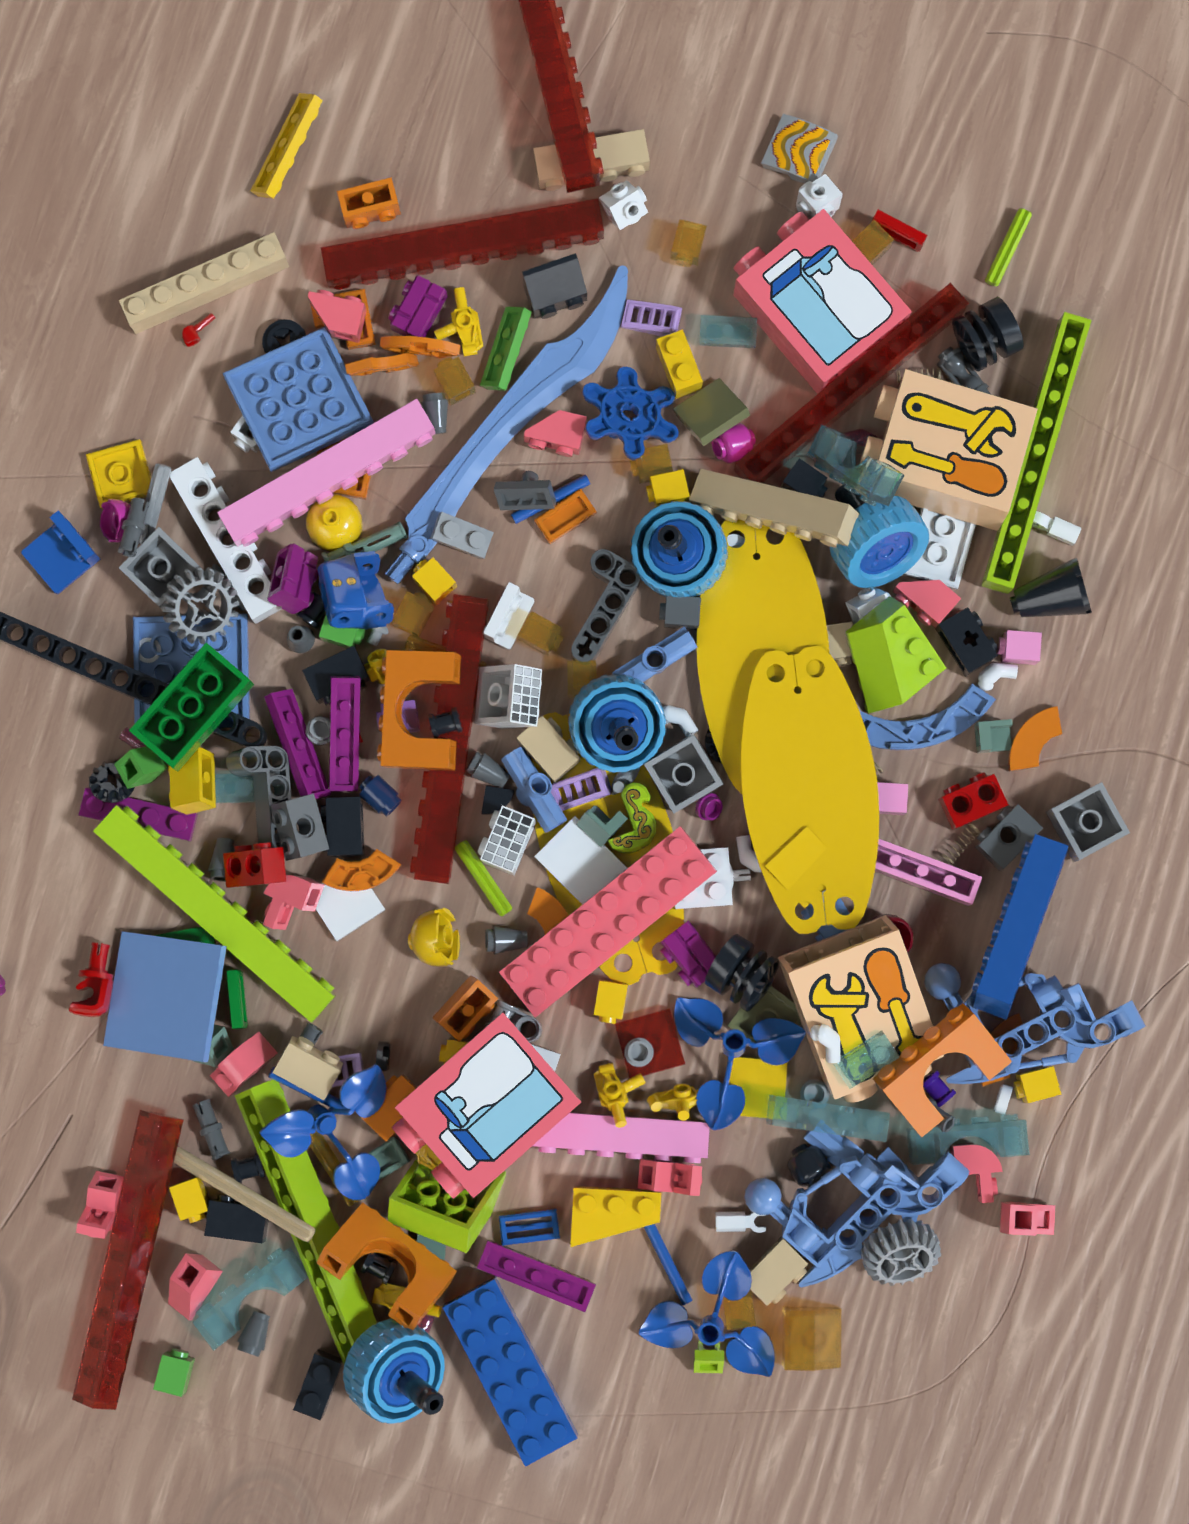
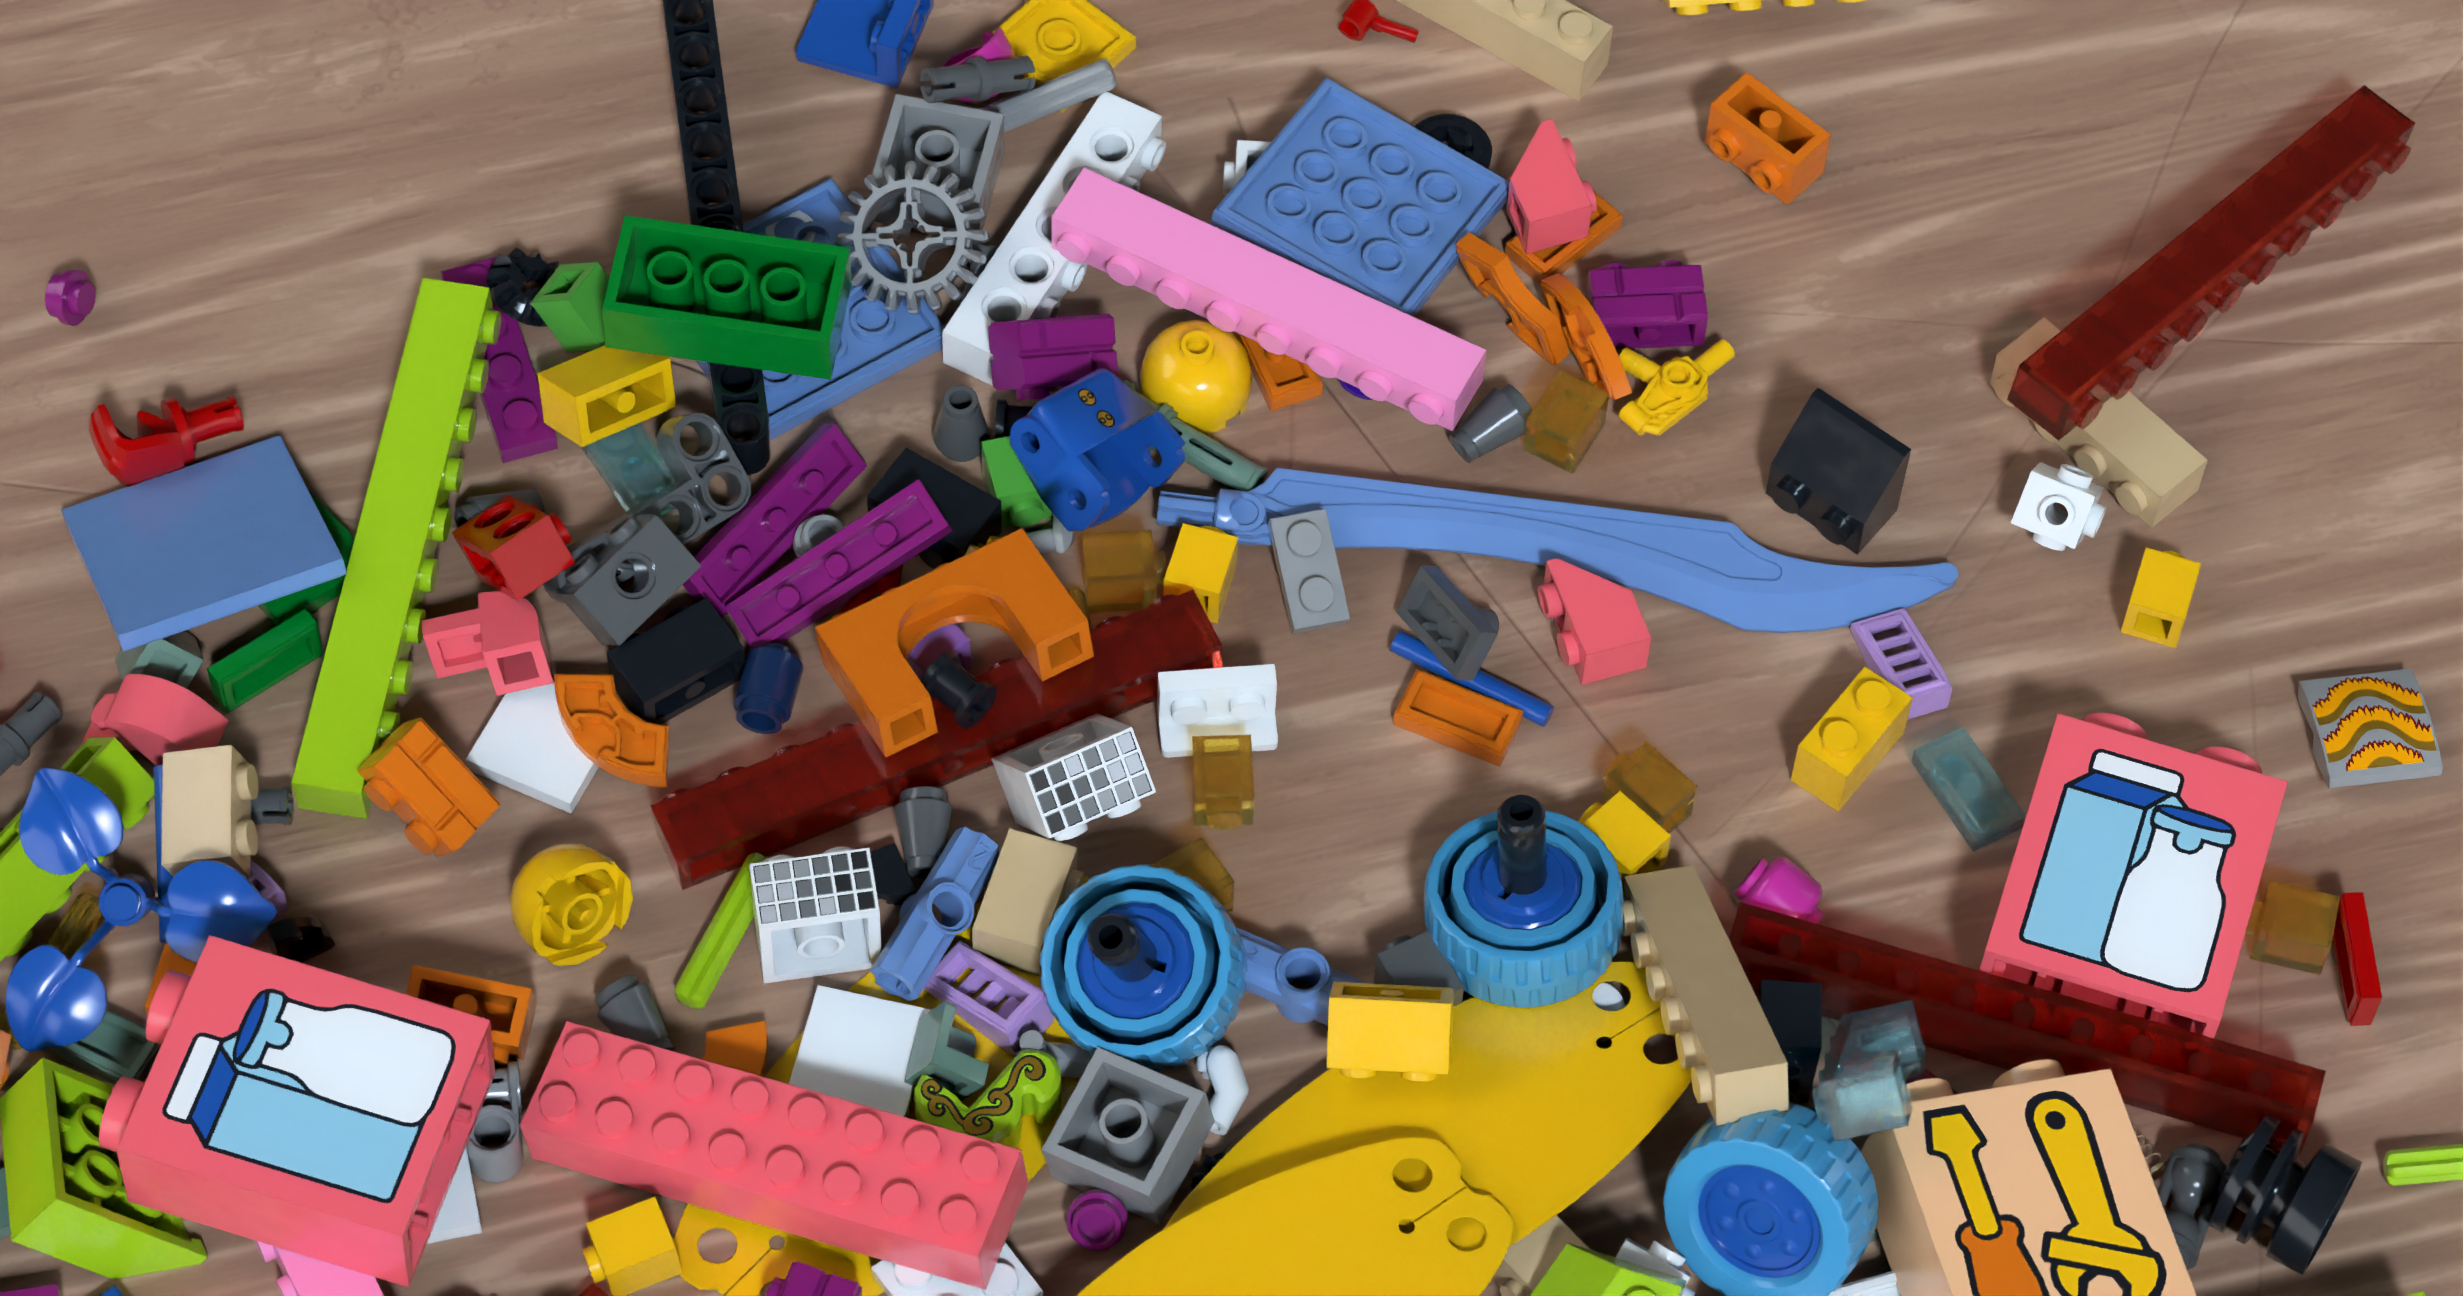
camera: 55 degrees right, 25 degrees down
clear red brick [321,198,604,290] -> none
bright green plate [480,307,532,391] -> none
dark grey beam [571,549,640,666] -> none
blue plate [582,367,679,460] -> none
clear yellow brick [671,219,707,267] -> none
olive tile [673,378,750,446] -> none
white brick [796,174,843,220] -> none
none -> orange brick [357,718,501,857]
none -> yellow brick [1327,982,1454,1081]
none -> yellow brick [2120,547,2202,649]

